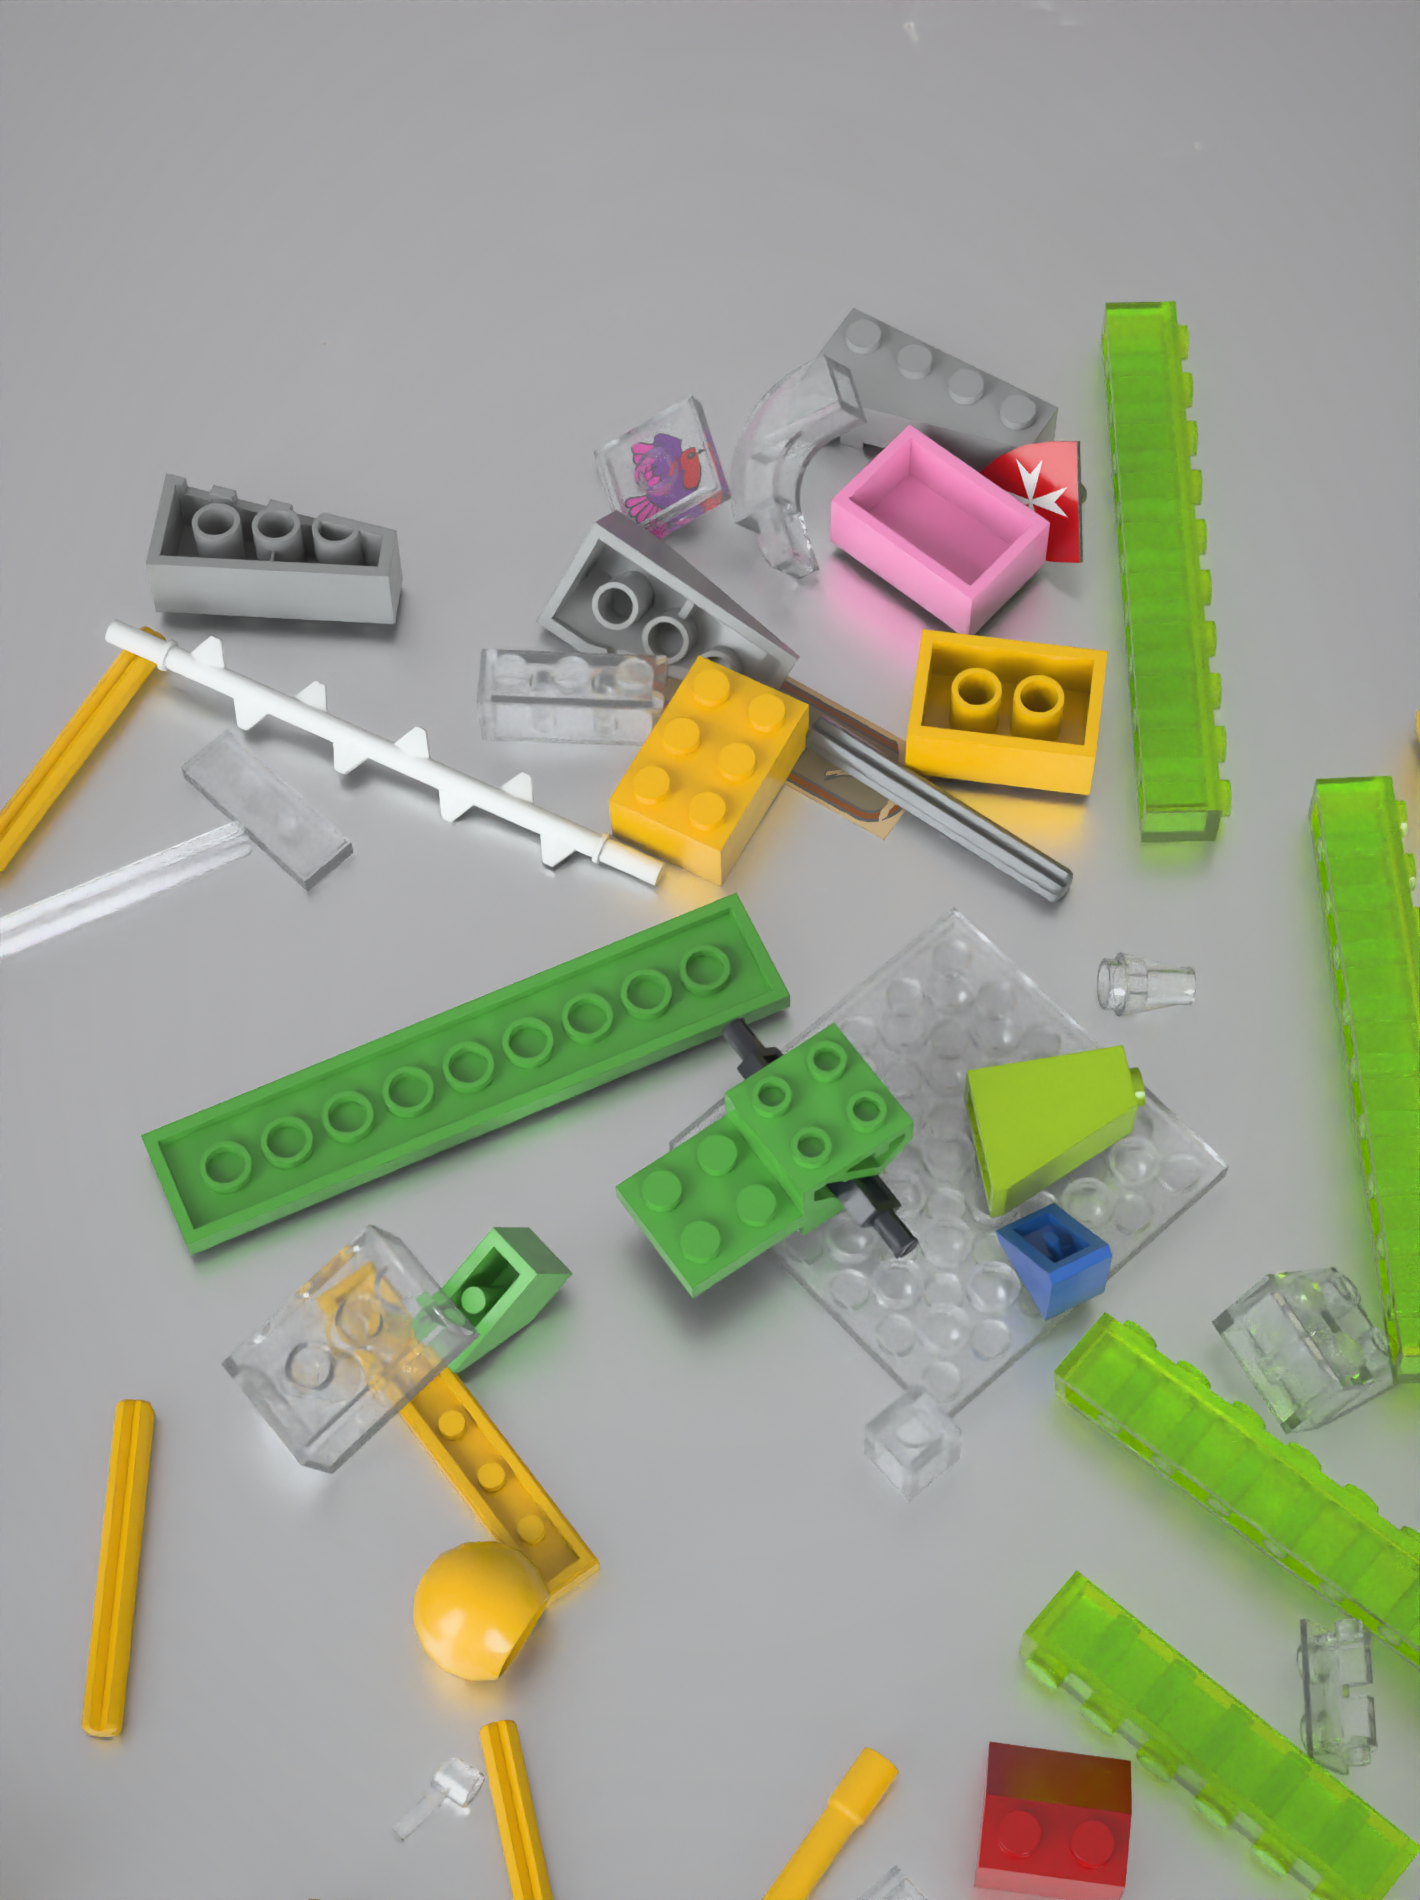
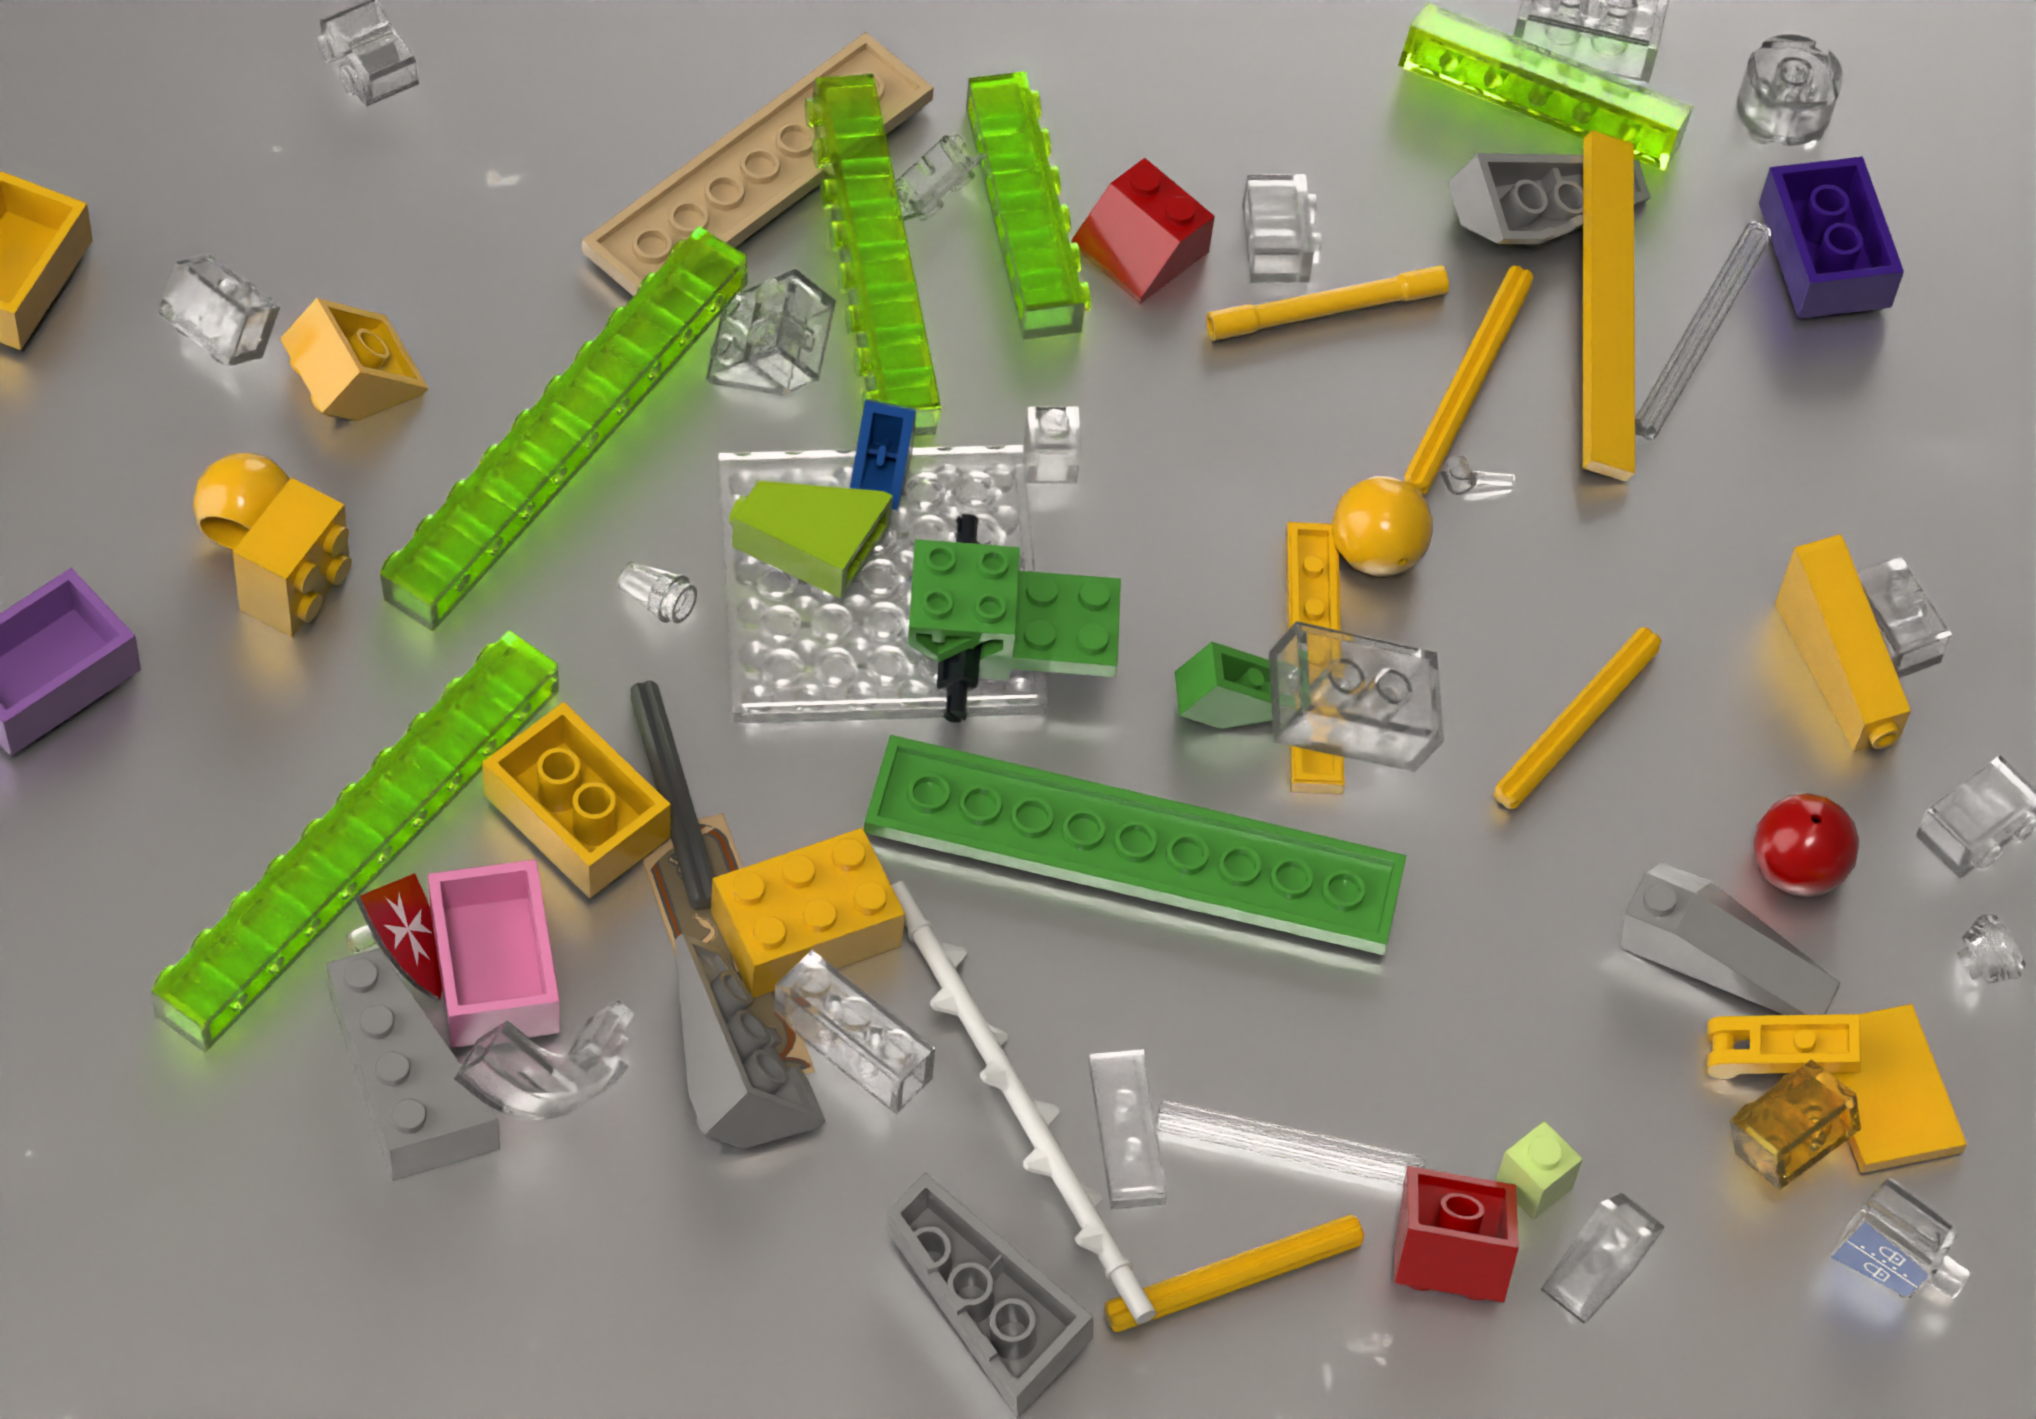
camera: 150 degrees left, 5 degrees down
clear tile [593,395,732,539] -> none

